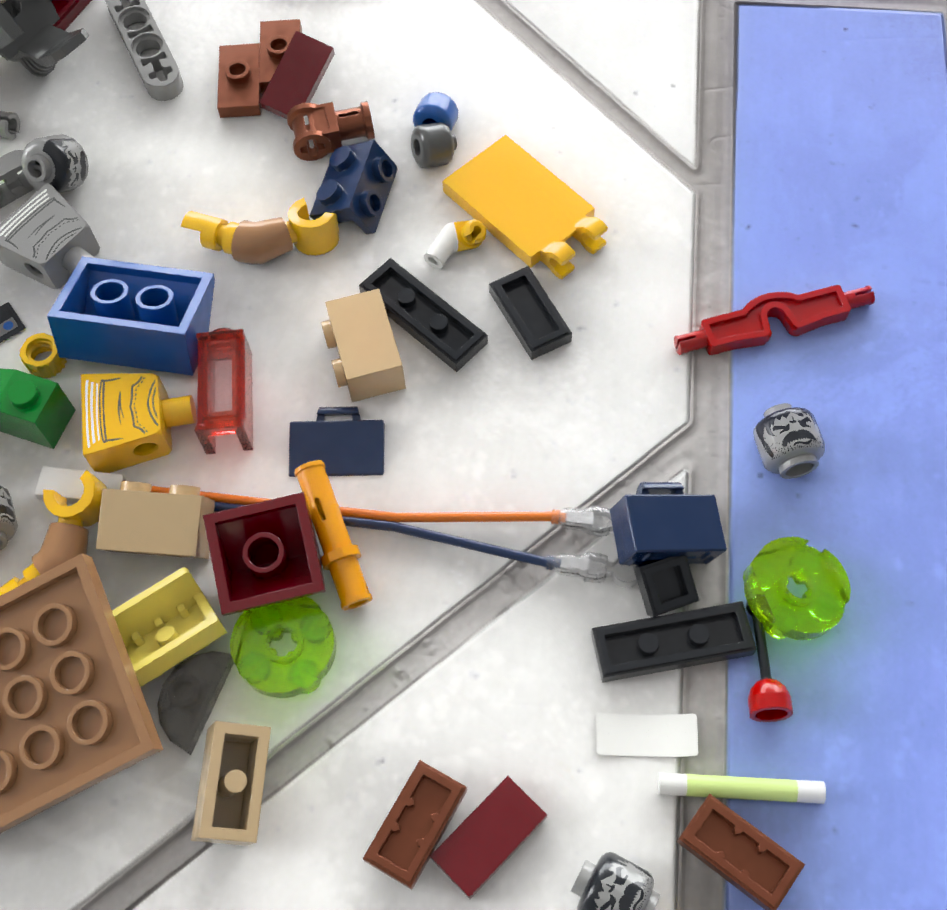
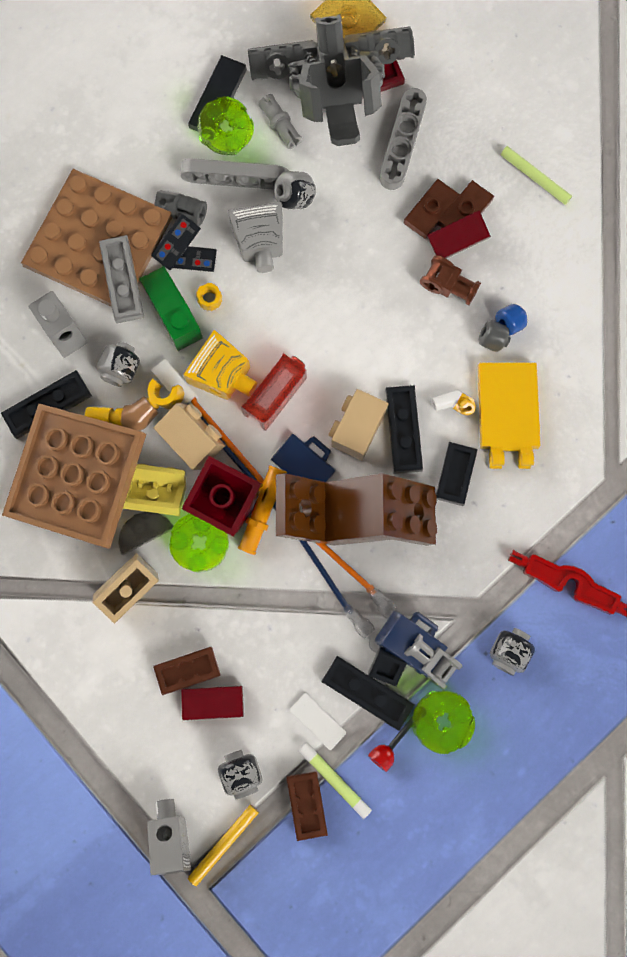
camera: 40 degrees right, 15 degrees up
blue slope [47,256,215,376] -> none
yellow piece [181,198,339,264] -> none
dark blue bracket [309,140,397,234] -> none
none -> reddish brown bracket [276,473,437,546]
none -> light grey connector [404,634,462,690]

